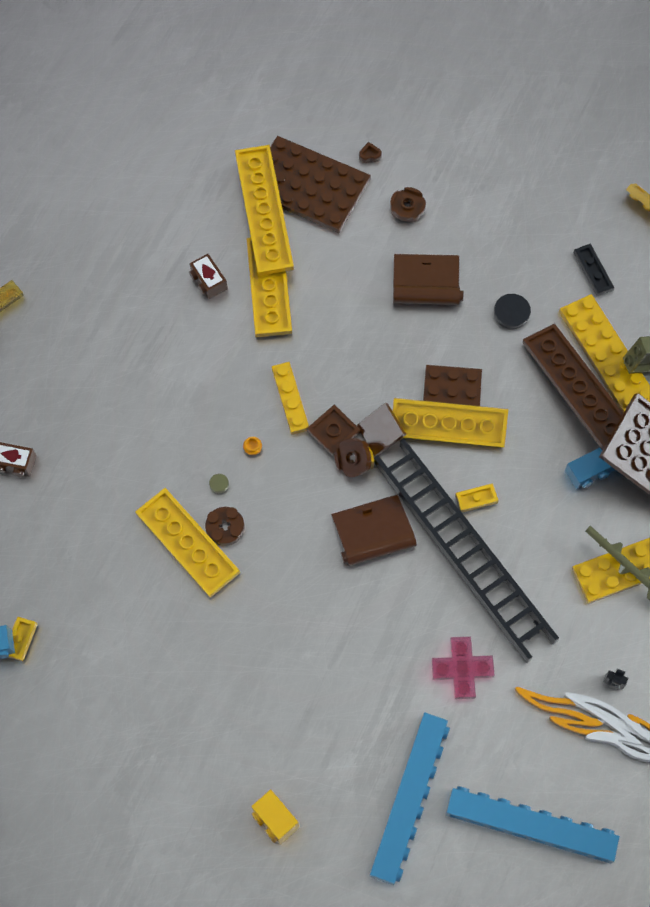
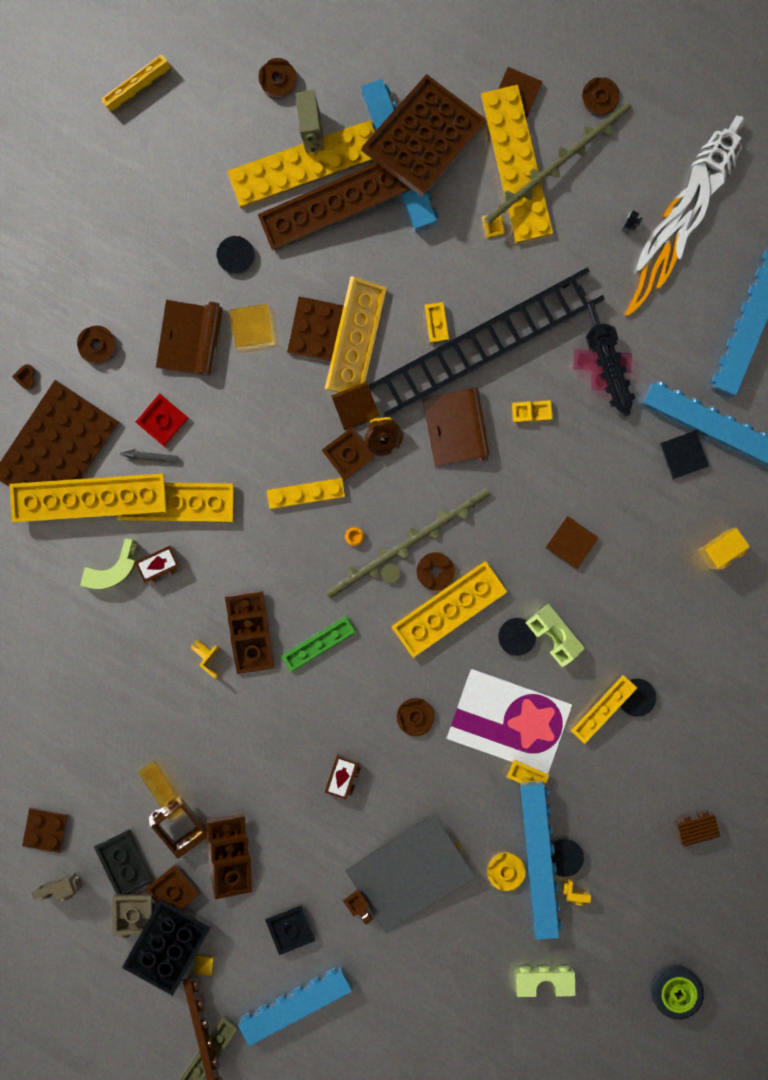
camera: 85 degrees left, 20 degrees up
black tile [573,243,615,297] -> none
none -> yellowish green arch [80,538,137,589]
none -> dark grey piece [120,449,178,463]
none -> red tile [135,393,189,447]
none -> yellow bracket [190,640,221,680]
none -> reddish brown slope [225,589,275,674]
none -> clear yellow tile [229,304,273,348]
none -> bright green tile [281,616,356,672]
none -> olive plant [326,488,490,598]
none -> reddish brown tile [396,698,435,736]
none -> sticker [446,669,572,773]
none -> yellow slope [482,215,505,238]
none -> black tile [498,618,536,656]
none -> yellow slope [512,400,553,422]
none -> yellowish green arch [525,604,585,667]
none -> reddish brown tile [545,516,599,569]
none -> yellow plate [571,674,638,744]
none -> black bar [584,302,636,417]
none -> black tile [620,678,657,717]
none -> black tile [659,430,709,479]

